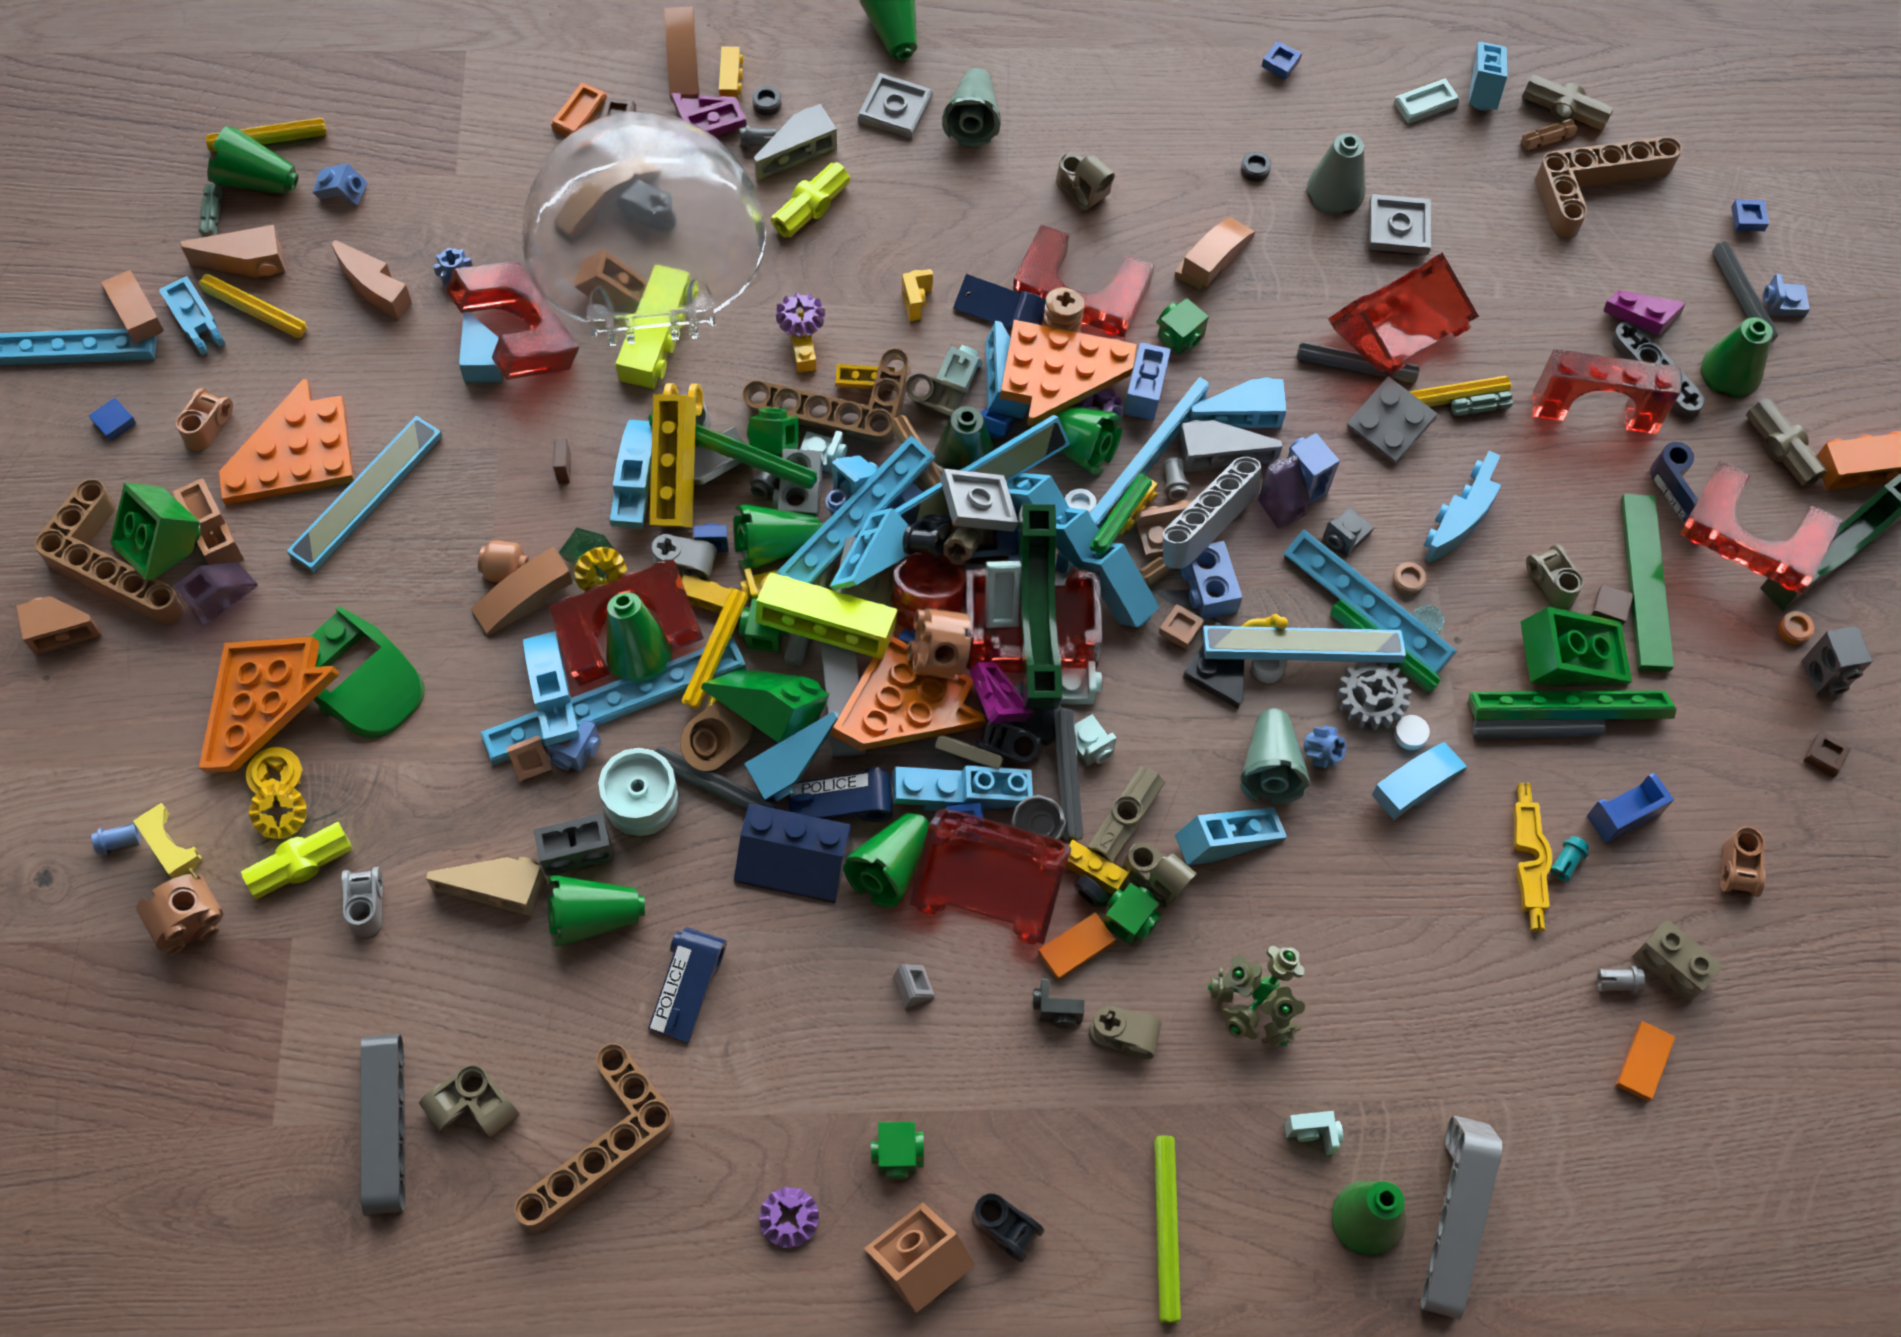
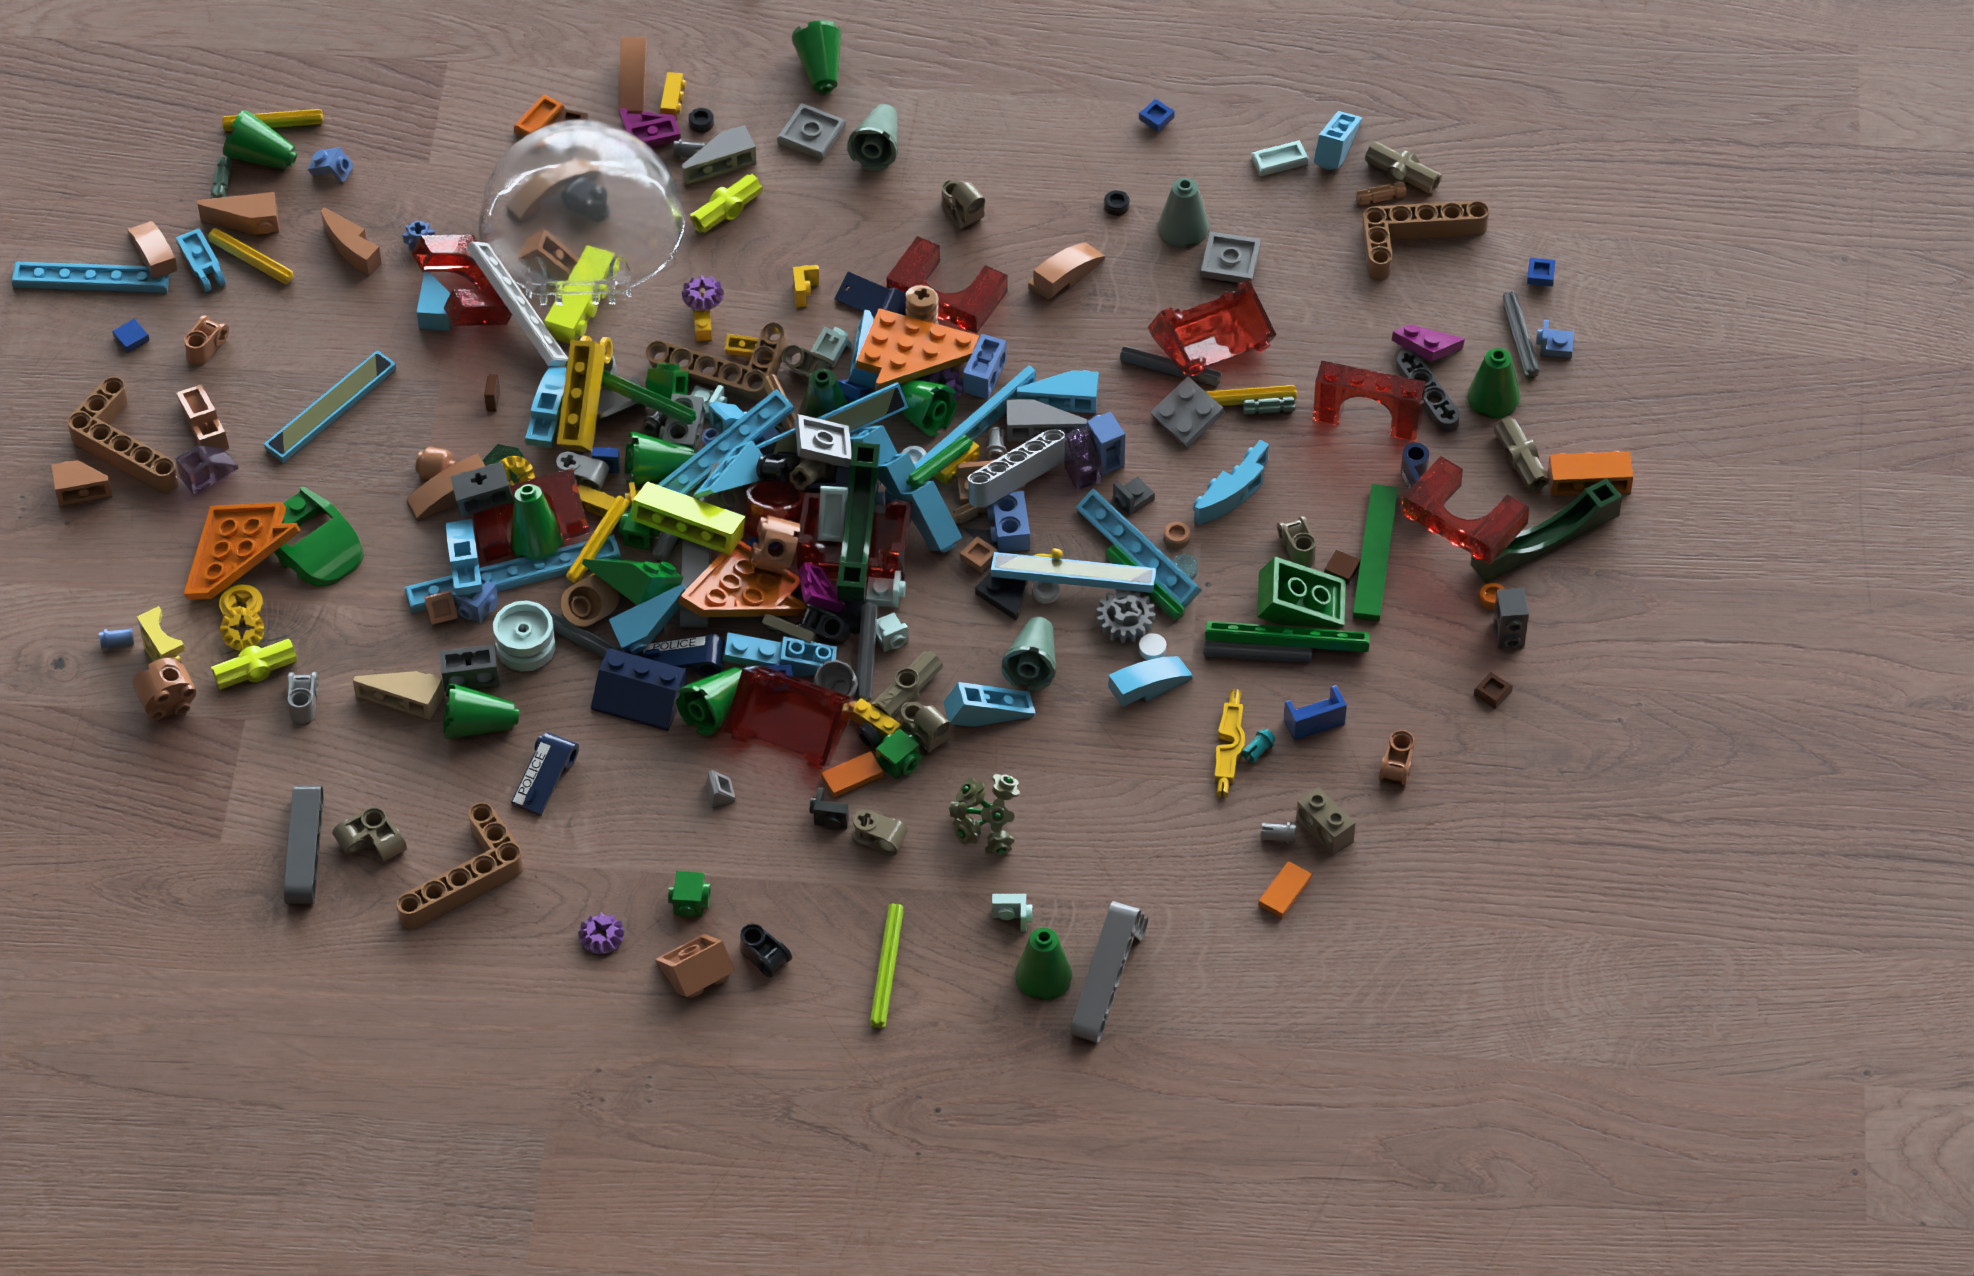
camera: 10 degrees right, 10 degrees down
green slope [110,482,200,581] -> none
orange wing [219,379,354,505] -> none
green brick [1156,298,1209,355] -> none
medium blue gear [1303,726,1346,768] -> none
none -> dark grey brick [450,462,514,517]
none -> white tile [466,242,568,367]

